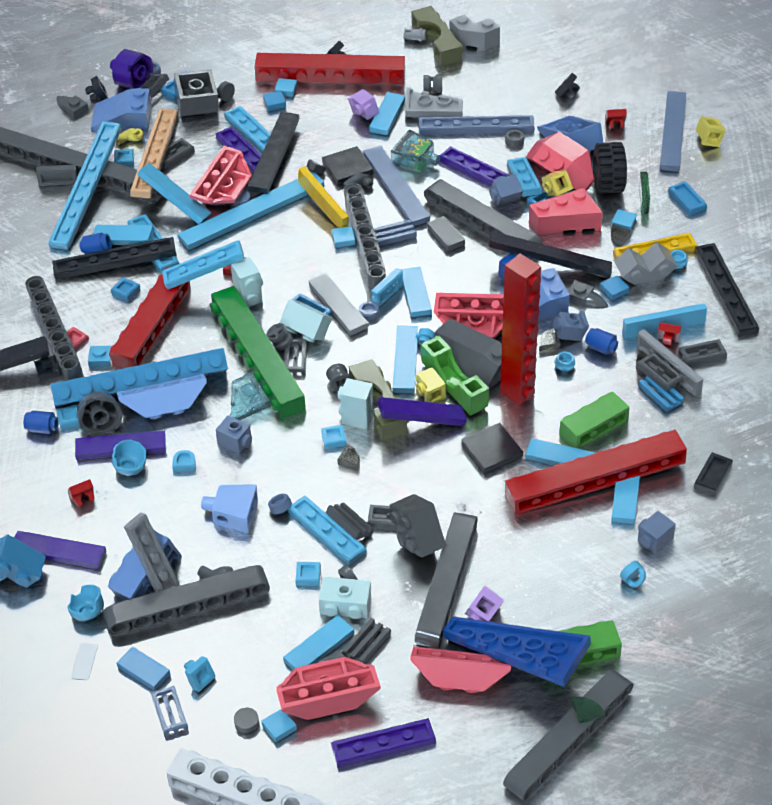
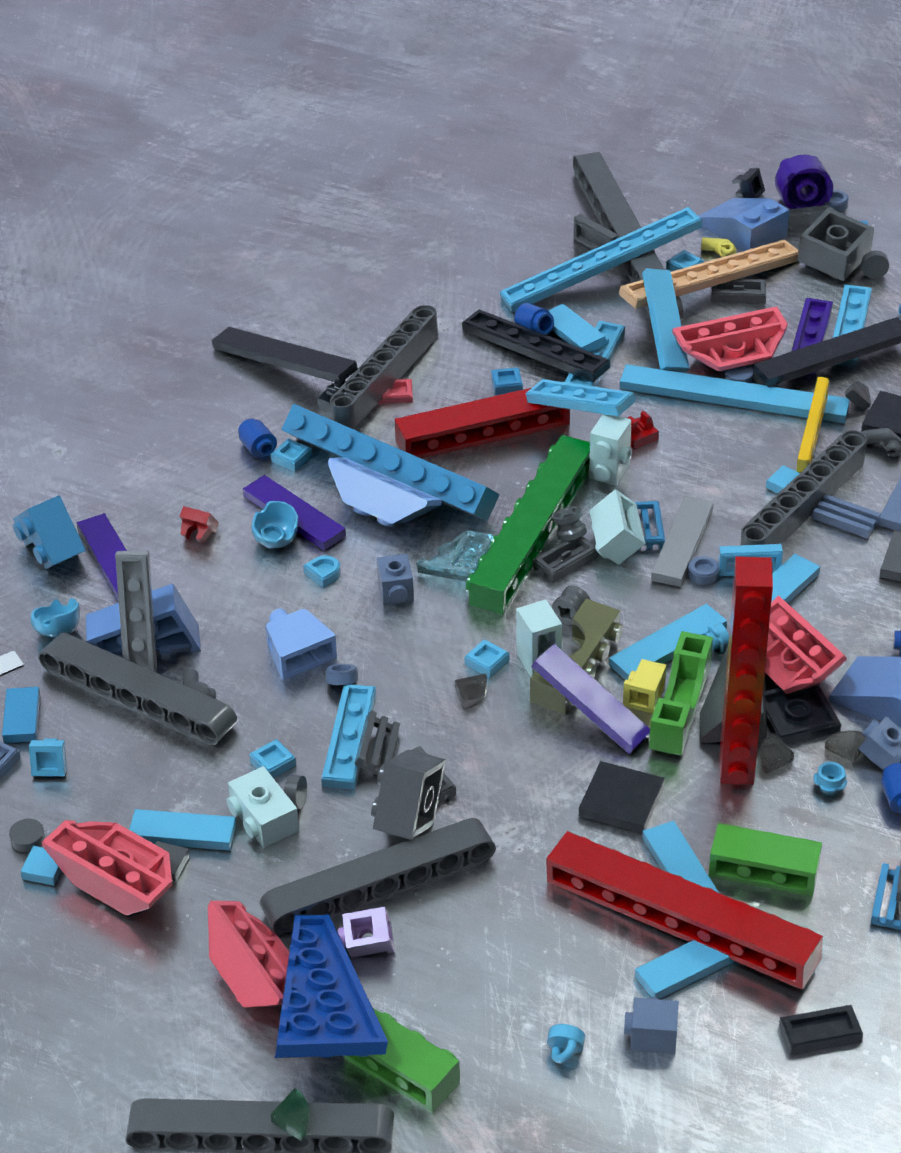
camera: 50 degrees right, 5 degrees down
dark grey plate [57,95,89,118] -> none
dark grey cylinder [77,392,122,437] -> none
medium azure plate [88,345,111,367] -> none
dark purple tile [331,718,436,768] -> none
dark grey tile [342,618,391,664] -> none

